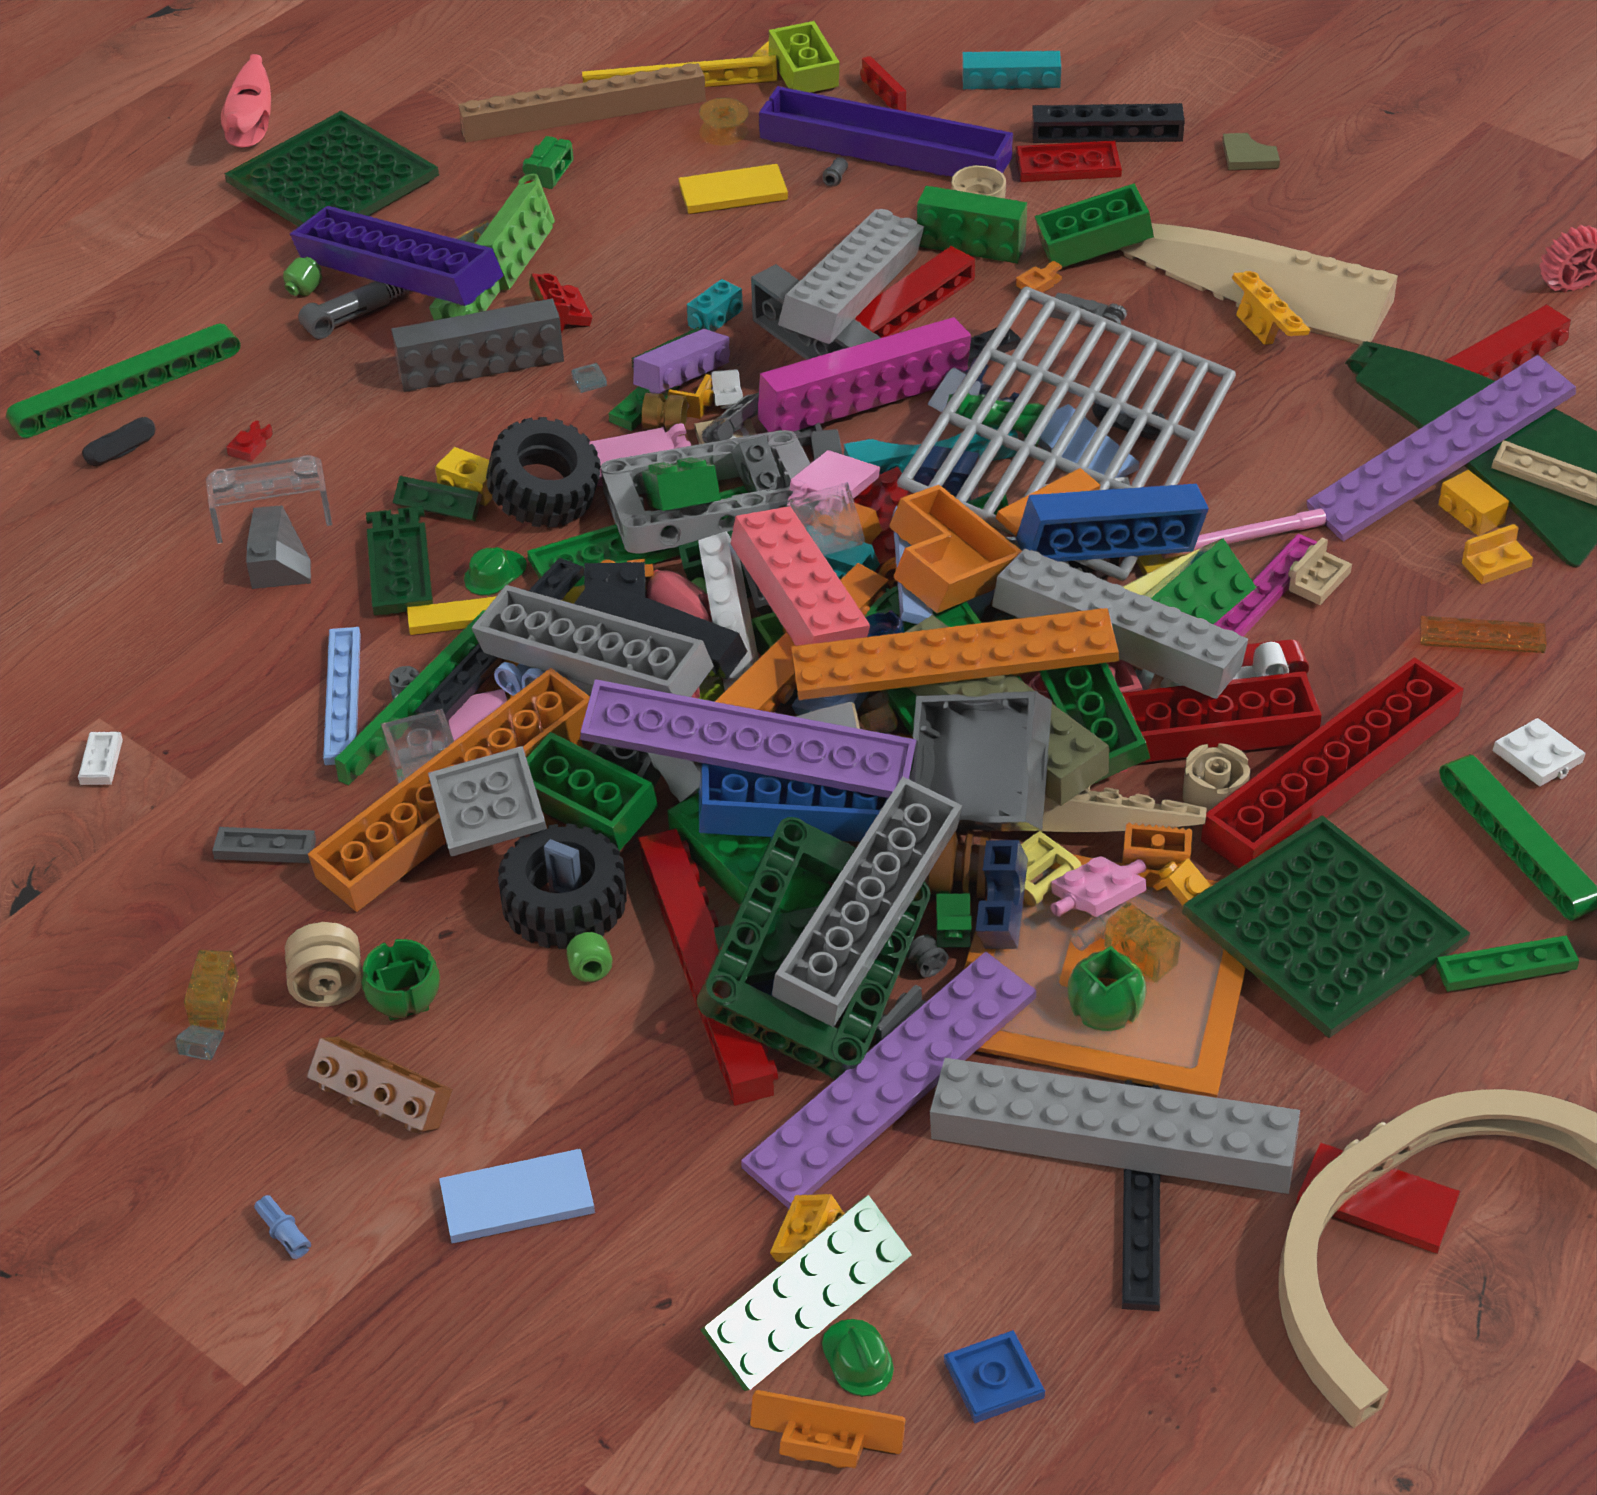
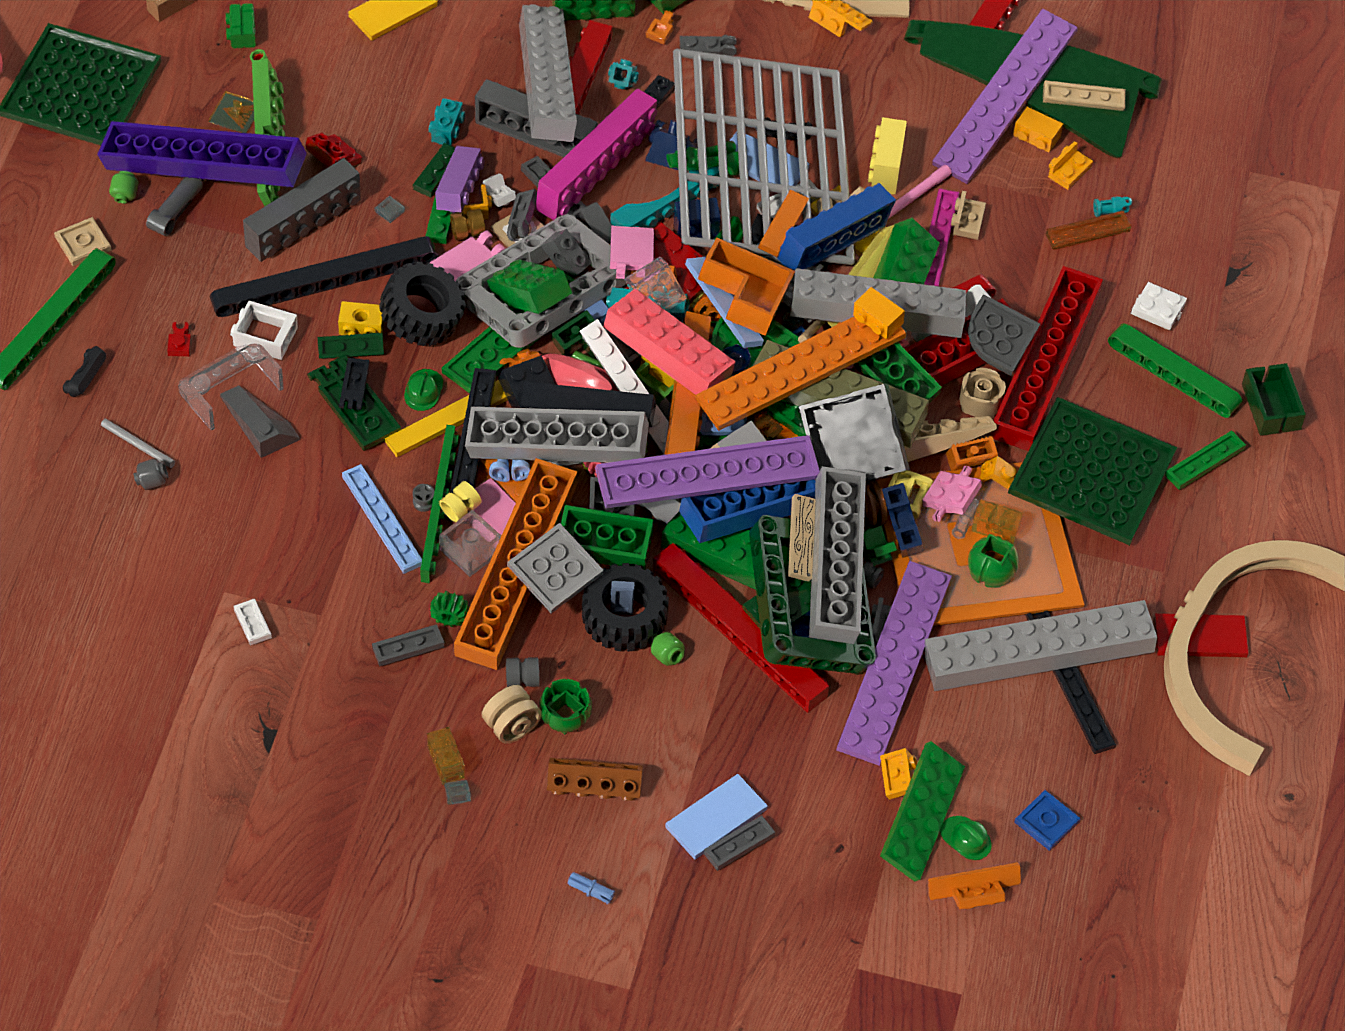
camera: 30 degrees left, 10 degrees up
none -> tan tile [54,217,112,266]
none -> light grey bar [101,418,175,468]
none -> dark grey head [133,458,168,490]
none -> black beam [209,236,438,317]
none -> white window [230,301,298,360]
none -> black hinge [339,358,370,410]
none -> green gear [430,591,469,627]
none -> light yellow wheel [439,481,482,523]
none -> dark grey wheel [506,657,539,687]
none -> teal brick [608,59,639,90]
none -> dark grey plate [704,815,775,871]
none -> tan tile [788,494,816,582]
none -> light orange brick [853,287,905,339]
none -> light yellow brick [868,117,907,195]
none -> dark grey plate [968,294,1040,376]
none -> teal piece [1093,197,1132,217]

